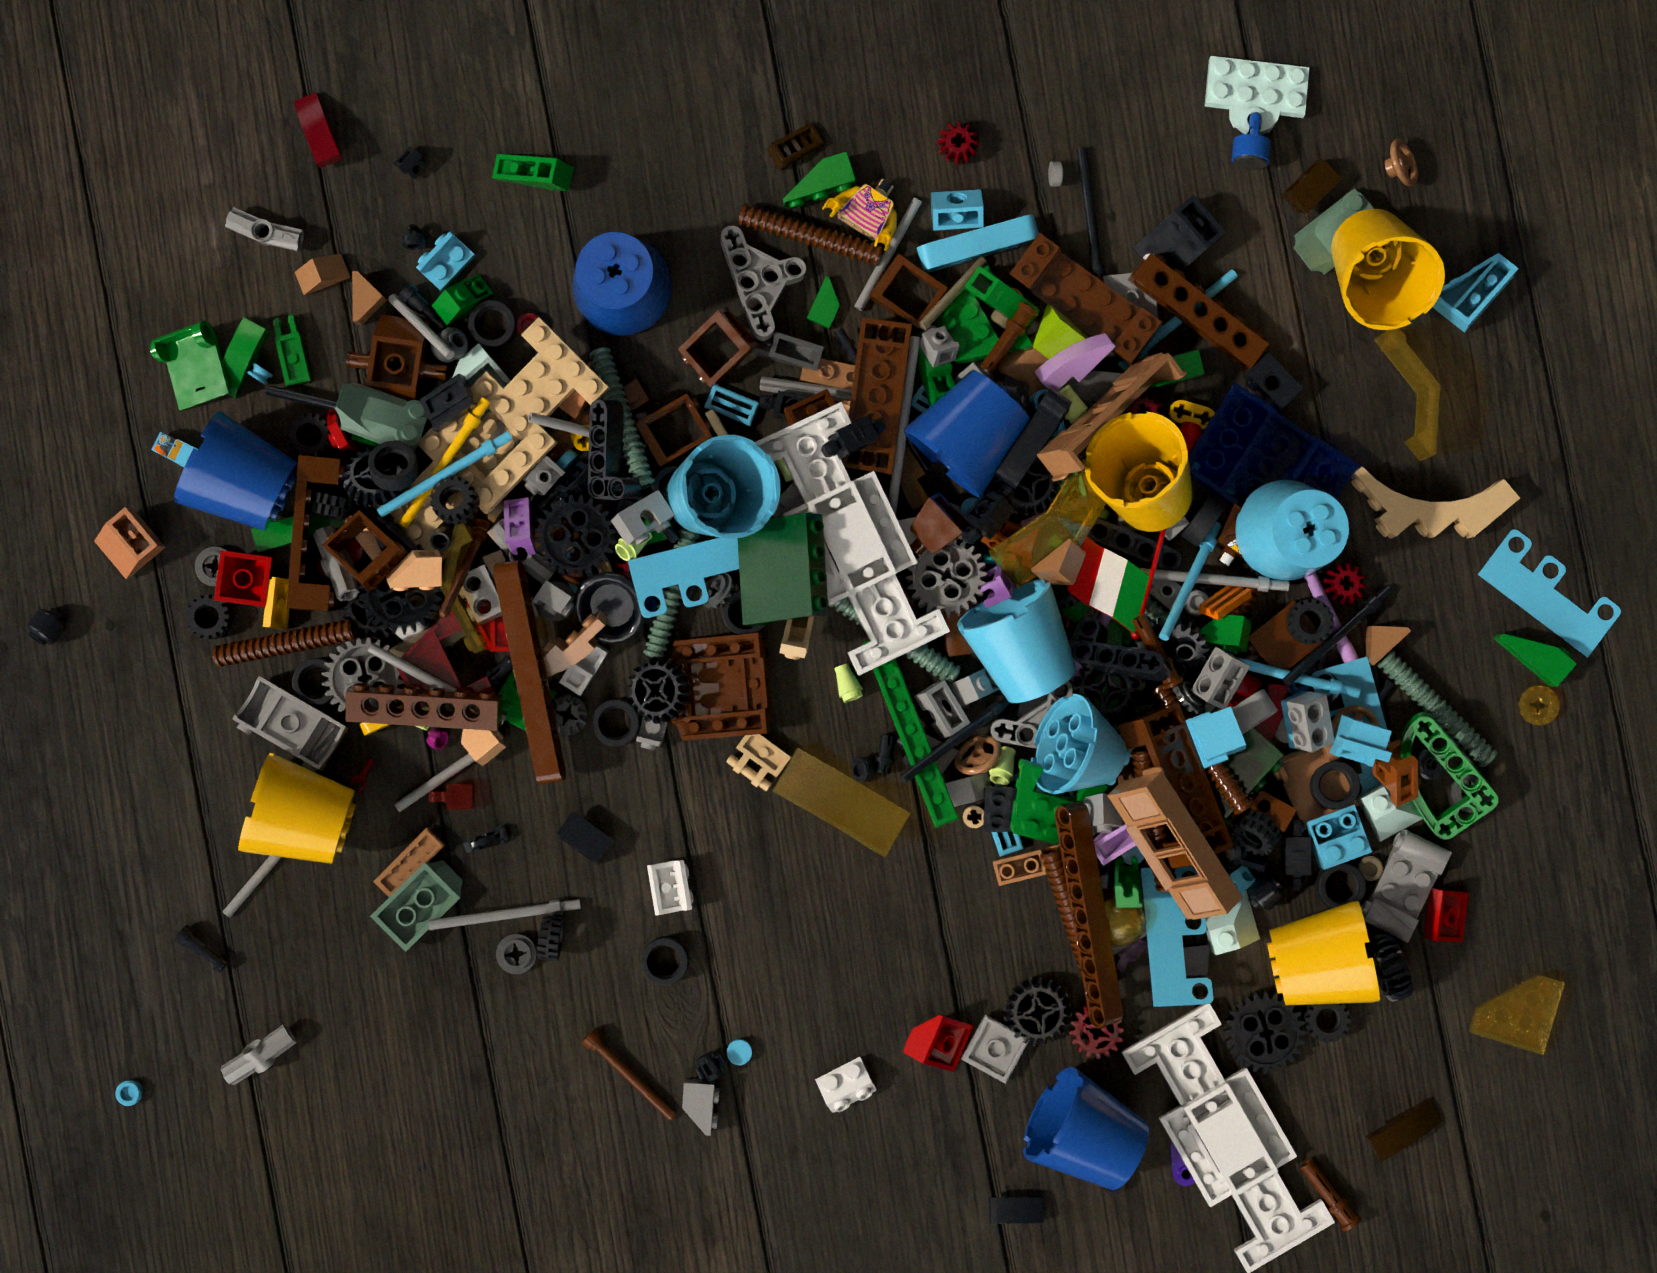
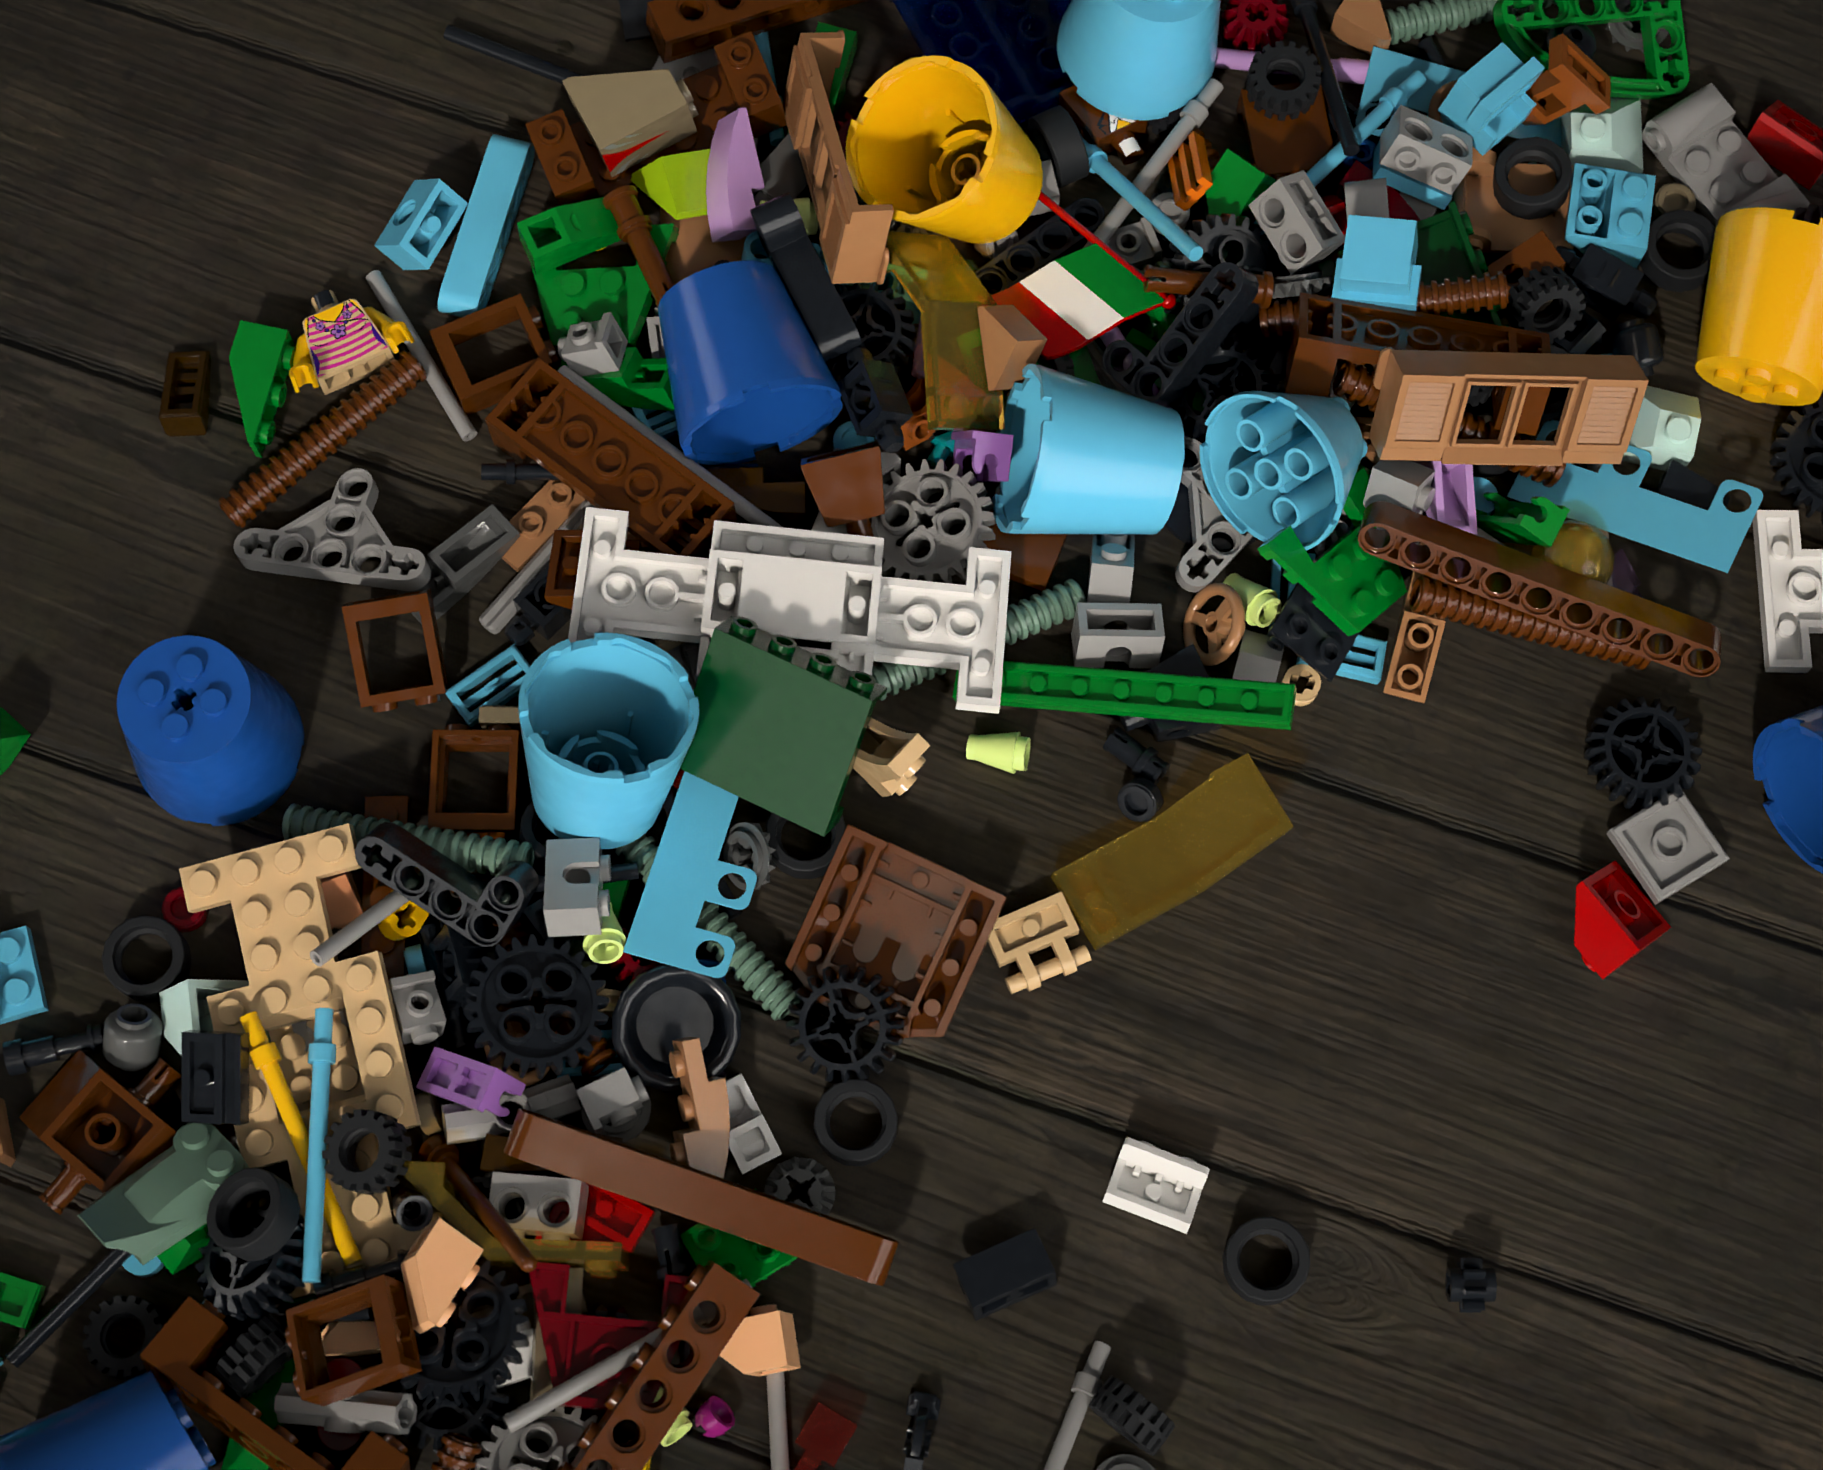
camera: 60 degrees left, 15 degrees down
red wing [326,410,358,455] -> none
light grey bar [388,294,455,360] -> none
green slope [432,274,494,325] -> none
reddish brown piece [581,1028,676,1120] -> none
light grey bracket [636,715,668,750] -> none
light grey slope [682,1079,720,1136] -> none
medium azure tile [727,1039,752,1065] -> none
green tile [807,276,840,329] -> none
white bracket [815,1057,877,1113] -> none
black piece [821,416,886,460] -> none
black bar [899,698,1014,783] -> none
dark tan bar [918,257,987,330] -> none
dark red gear [937,121,979,165] -> none
dark tan tile [990,310,1008,329] -> none
light grey tile [1048,161,1063,187] -> none
dark red gear [1068,1005,1124,1059] -> none
none -> dark tan slope [562,69,699,177]

